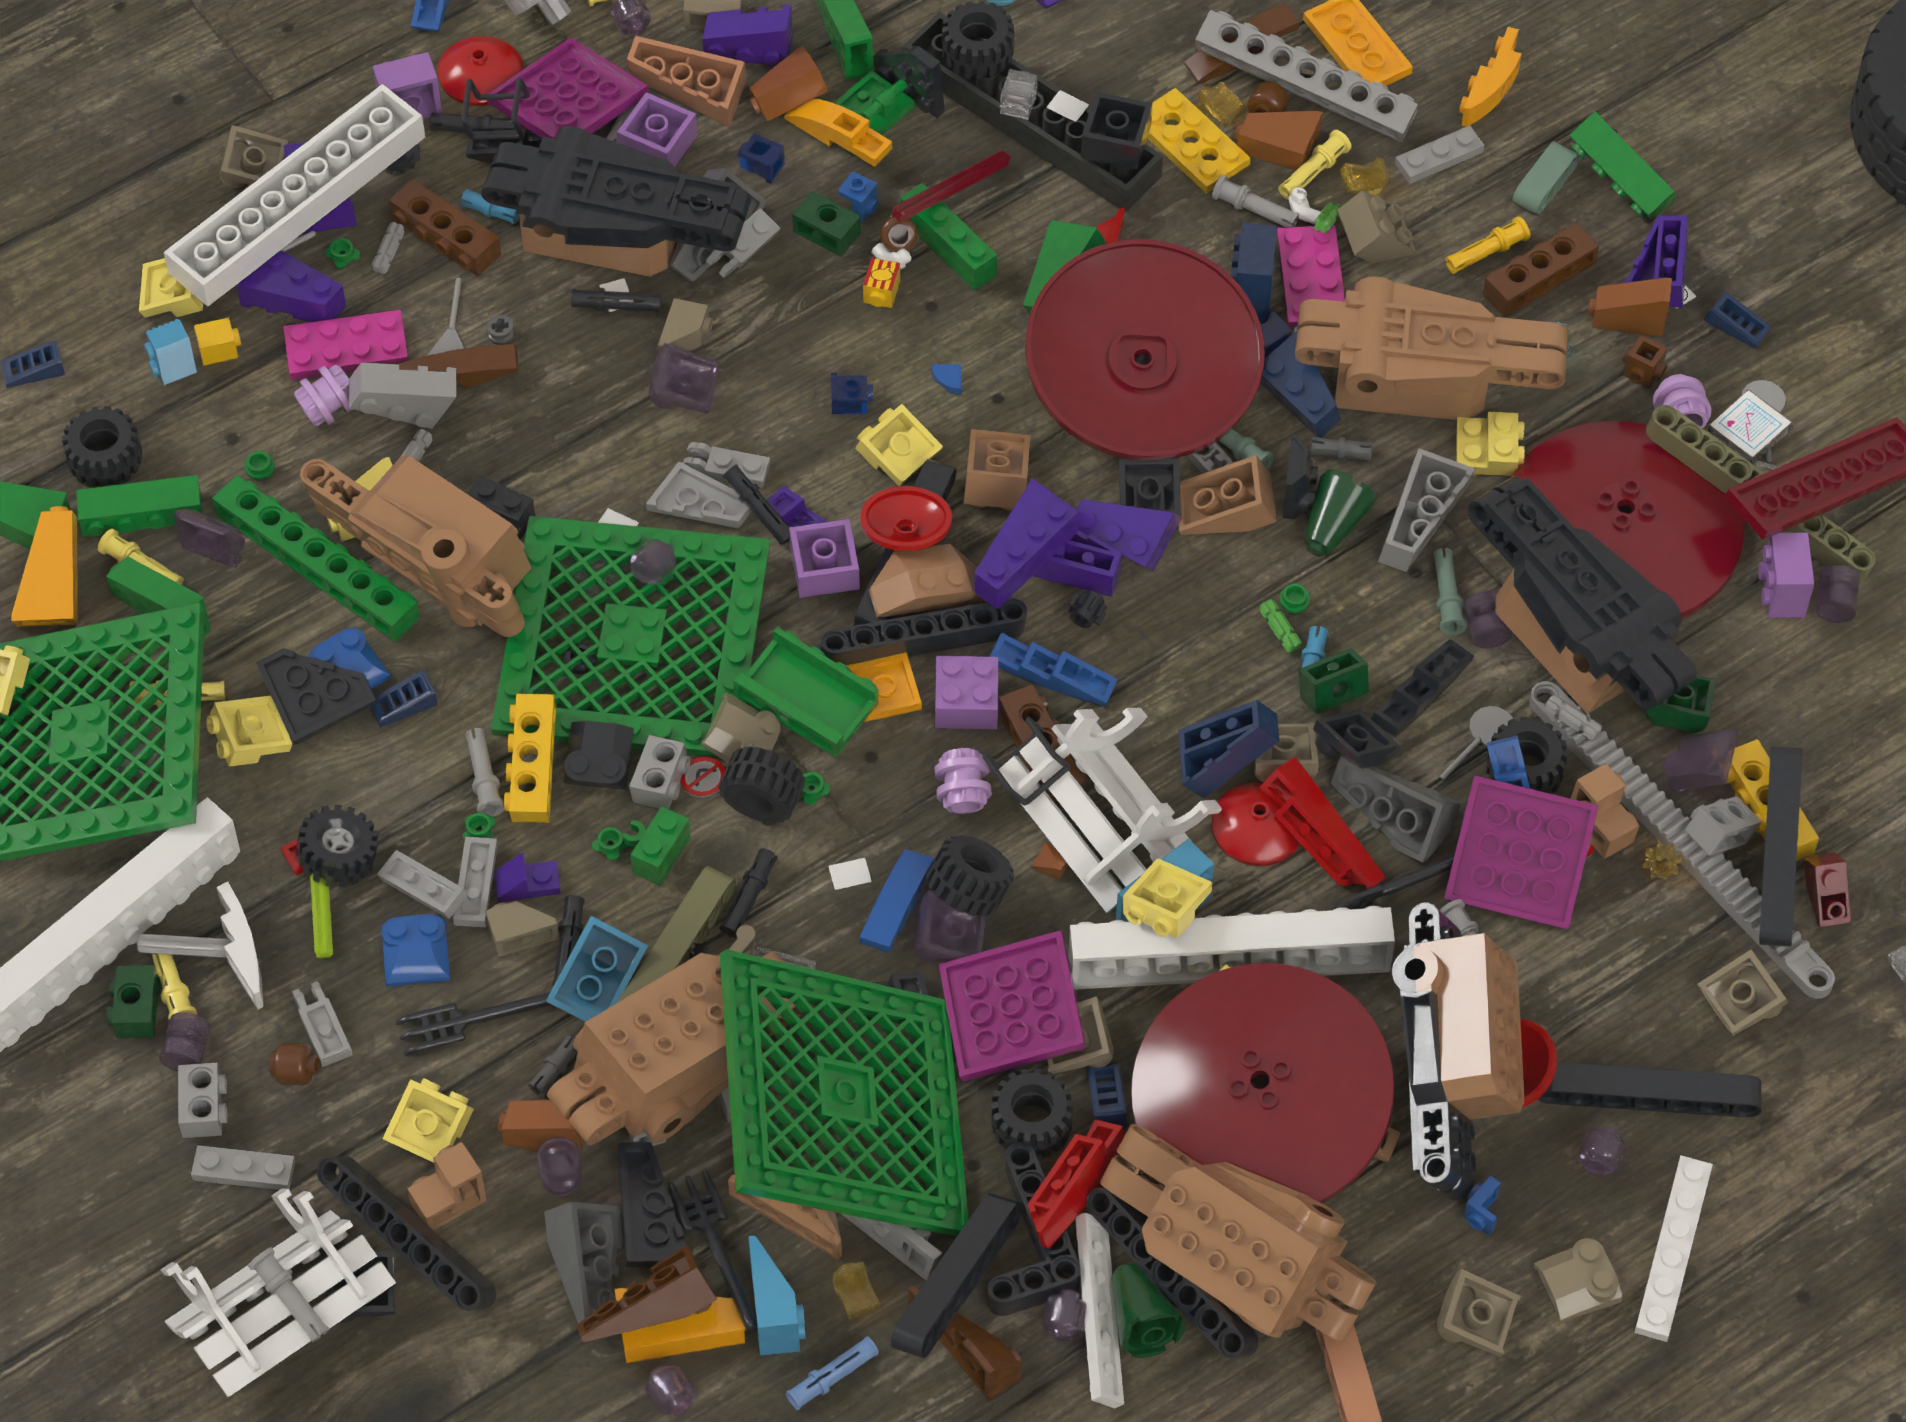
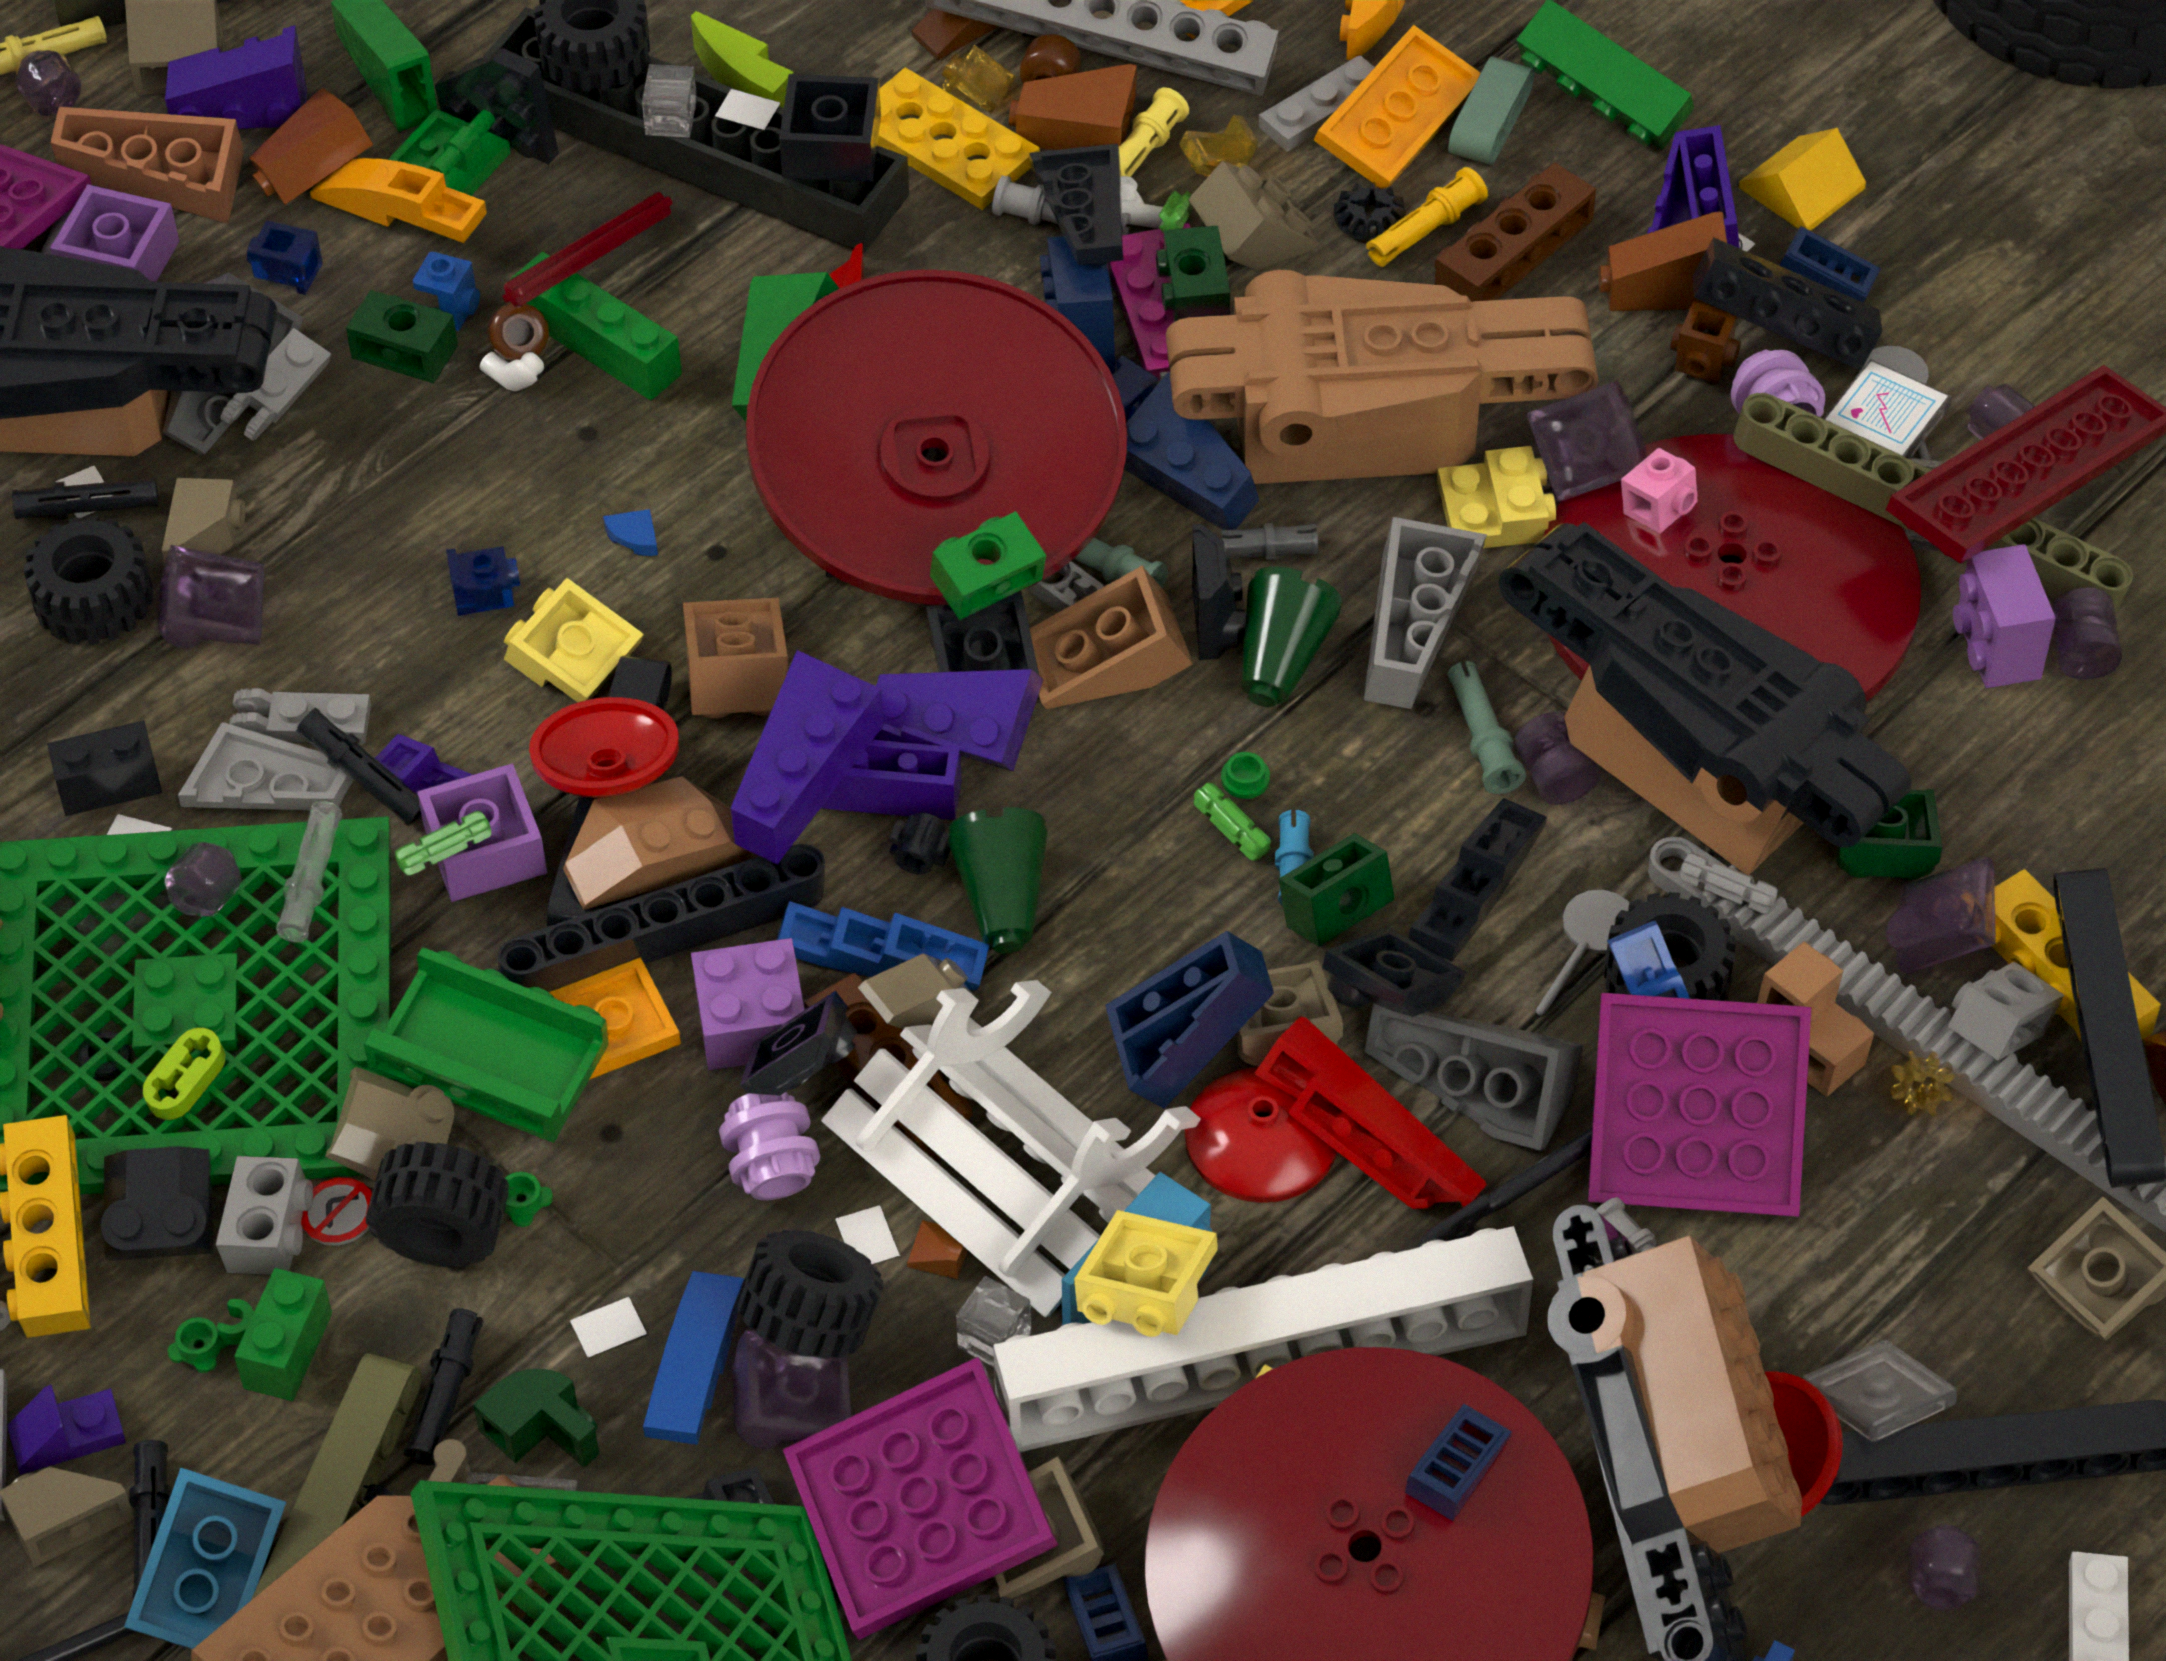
camera: 10 degrees left, 5 degrees down
yellow brick [863,258,900,308] -> none
black piece [982,717,1070,806] -> none
none -> black tyre [24,516,153,645]
none -> black brick [47,720,163,816]
none -> lime beam [143,1028,226,1120]
none -> clear pin [276,801,343,942]
none -> bright green axle [395,810,492,876]
none -> dark green brick [473,1369,600,1467]
none -> lime slope [691,11,794,108]
none -> black slope [740,990,857,1096]
none -> white sticker [835,1205,900,1264]
none -> dark tan slope [858,953,976,1029]
none -> green brick [930,511,1046,620]
none -> dark green cone [948,807,1048,953]
none -> clear brick [956,1276,1031,1367]
none -> black wing [1029,144,1124,265]
none -> dark green brick [1156,225,1231,322]
none -> light orange plate [1314,25,1481,189]
none -> black gear [1334,182,1406,241]
none -> dark blue slope [1405,1404,1512,1521]
none -> slope [1526,380,1647,502]
none -> bright pink brick [1621,448,1698,534]
none -> black brick [1693,237,1883,370]
none -> yellow slope [1738,128,1866,231]
none -> clear plate [1802,1339,1957,1442]
none -> head [1965,384,2035,440]

